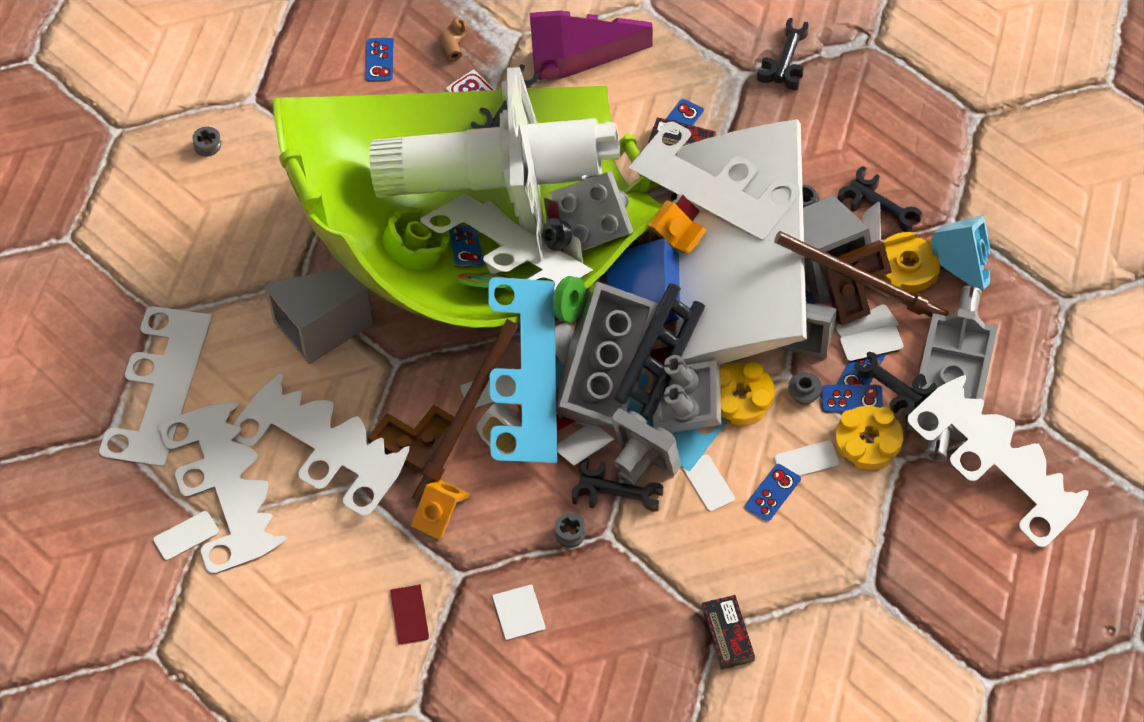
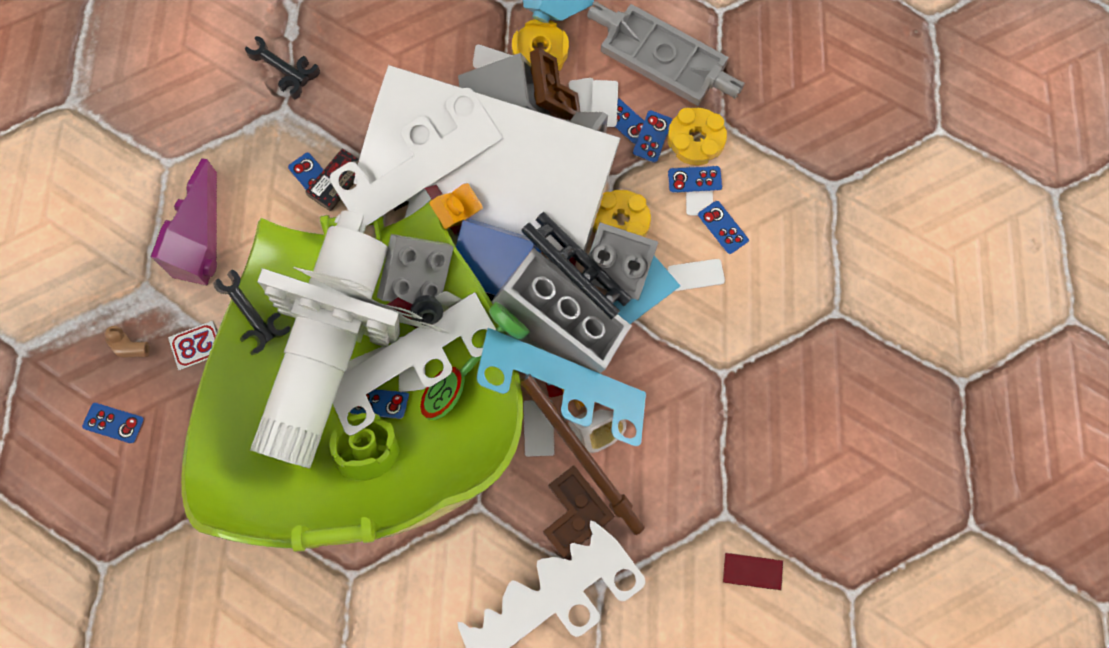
camera: 75 degrees left, 15 degrees up
dark grey bush [192,126,221,157] -> none
light grey slope [265,268,373,364] -> none
light orange bracket [411,480,470,540] -> none
white sticker [492,584,546,640] -> none
dark grey bush [555,513,586,548] -> none
white sticker [557,424,614,466] -> none
black bar [572,458,664,511] -> none
light grey plate [611,408,682,486] -> none
tile [702,595,755,669] -> none
reddish brown bar [774,231,949,317] -> none
dark grey plate [788,372,822,404] -> none
black bar [837,166,922,232] -> none
black bar [854,351,938,423] -> none
white piece [908,375,1089,547] -> none
none -> blue sticker [668,166,722,193]

